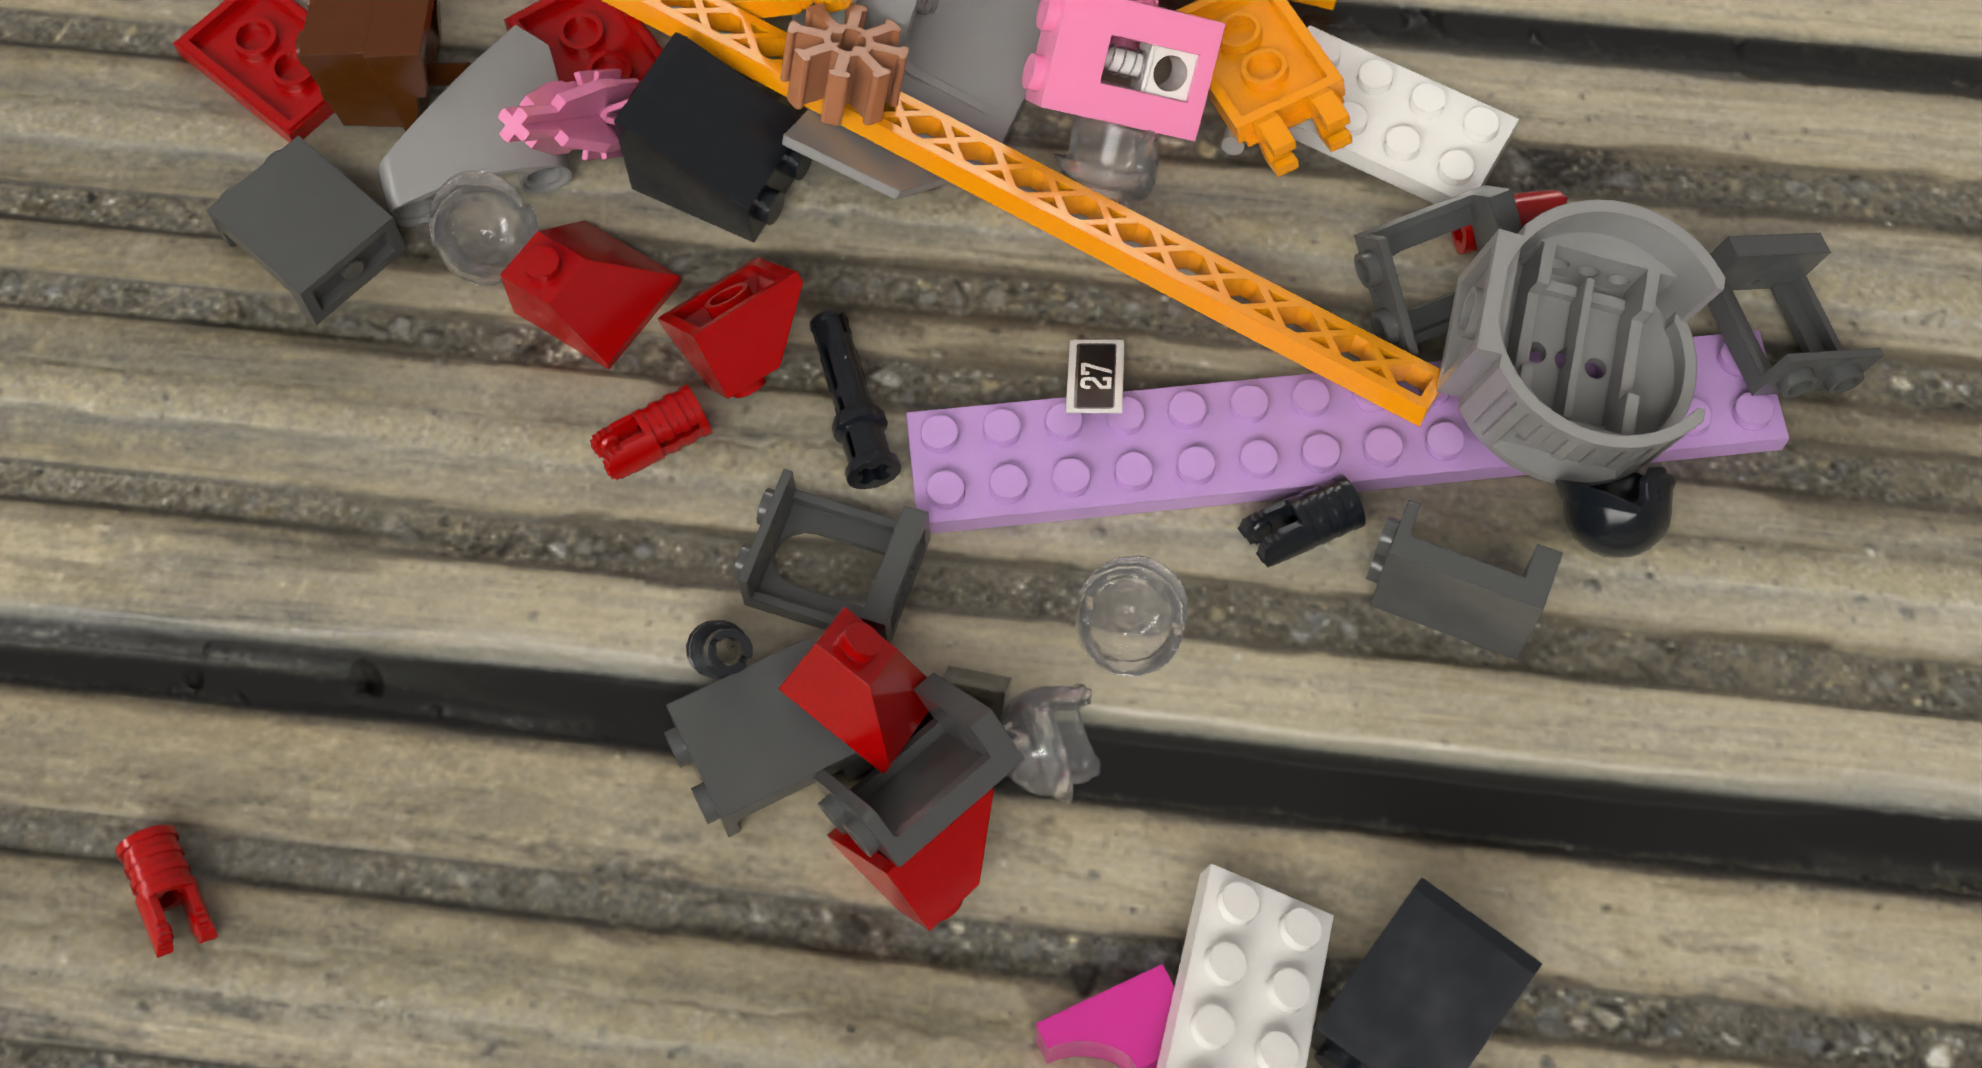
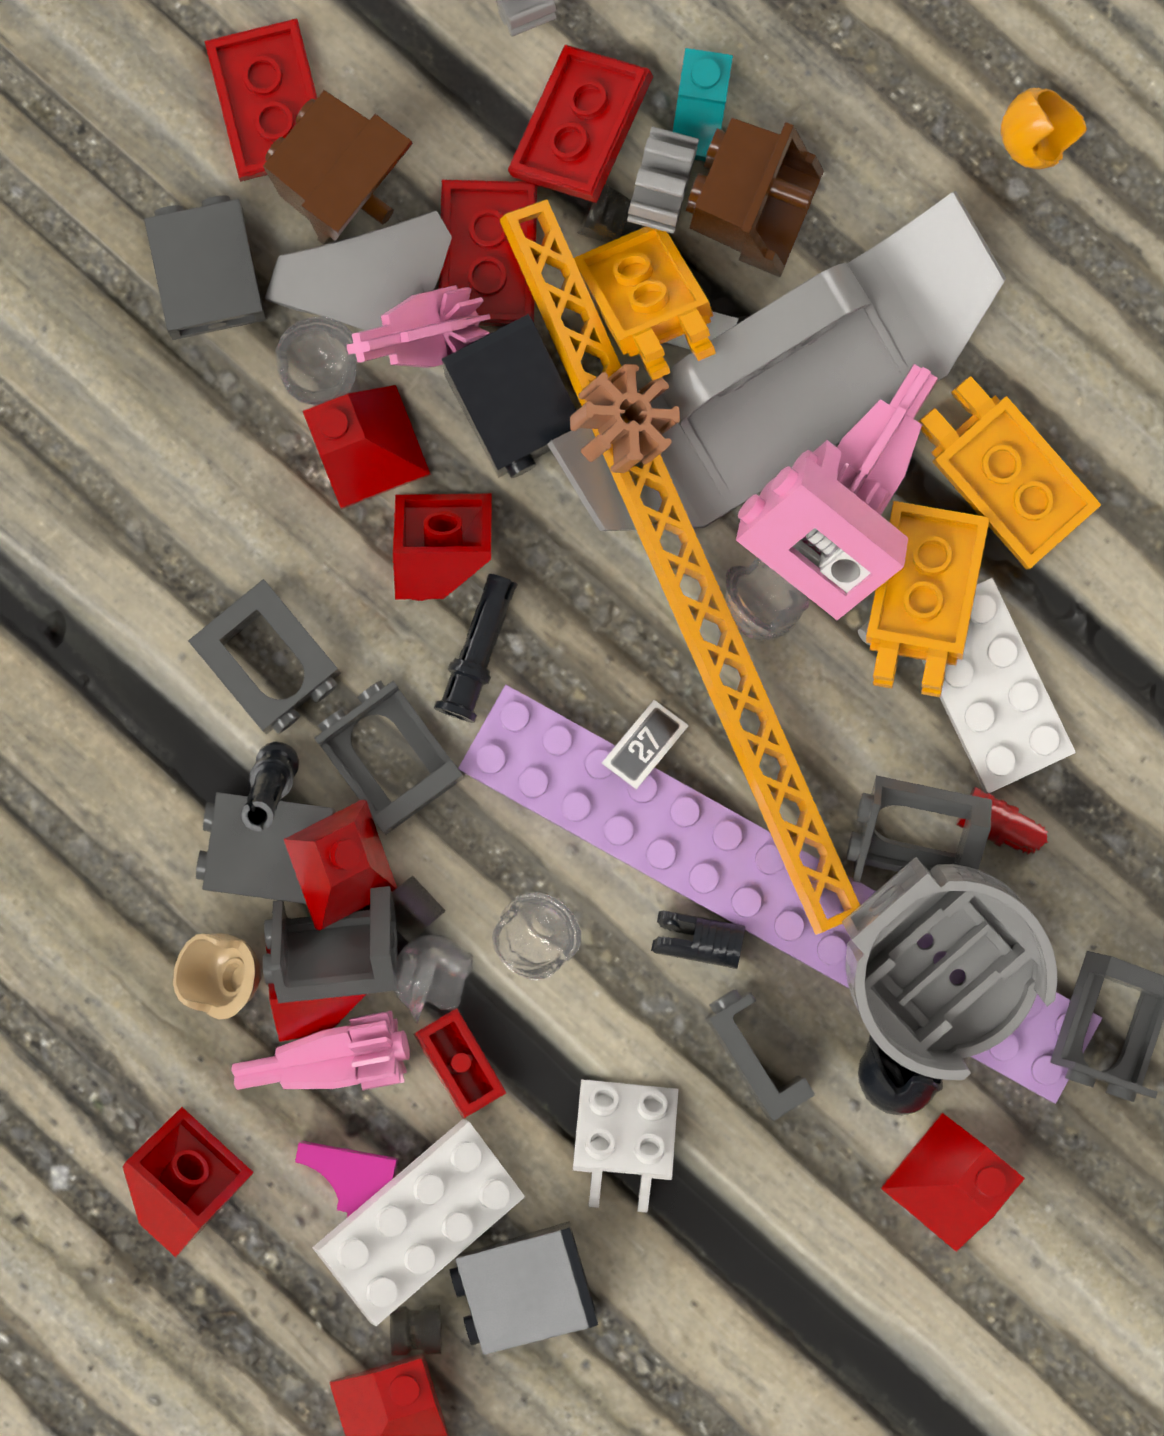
camera: 30 degrees right, 20 degrees up
red hinge [590,384,713,480] -> none
none -> tan helmet [173,933,261,1020]
none -> dark grey panel [188,579,341,735]
none -> bright pink piece [232,1011,410,1090]
none -> red brick [414,1008,507,1119]
none -> white plate [573,1079,678,1213]
none -> red slope [880,1113,1025,1252]

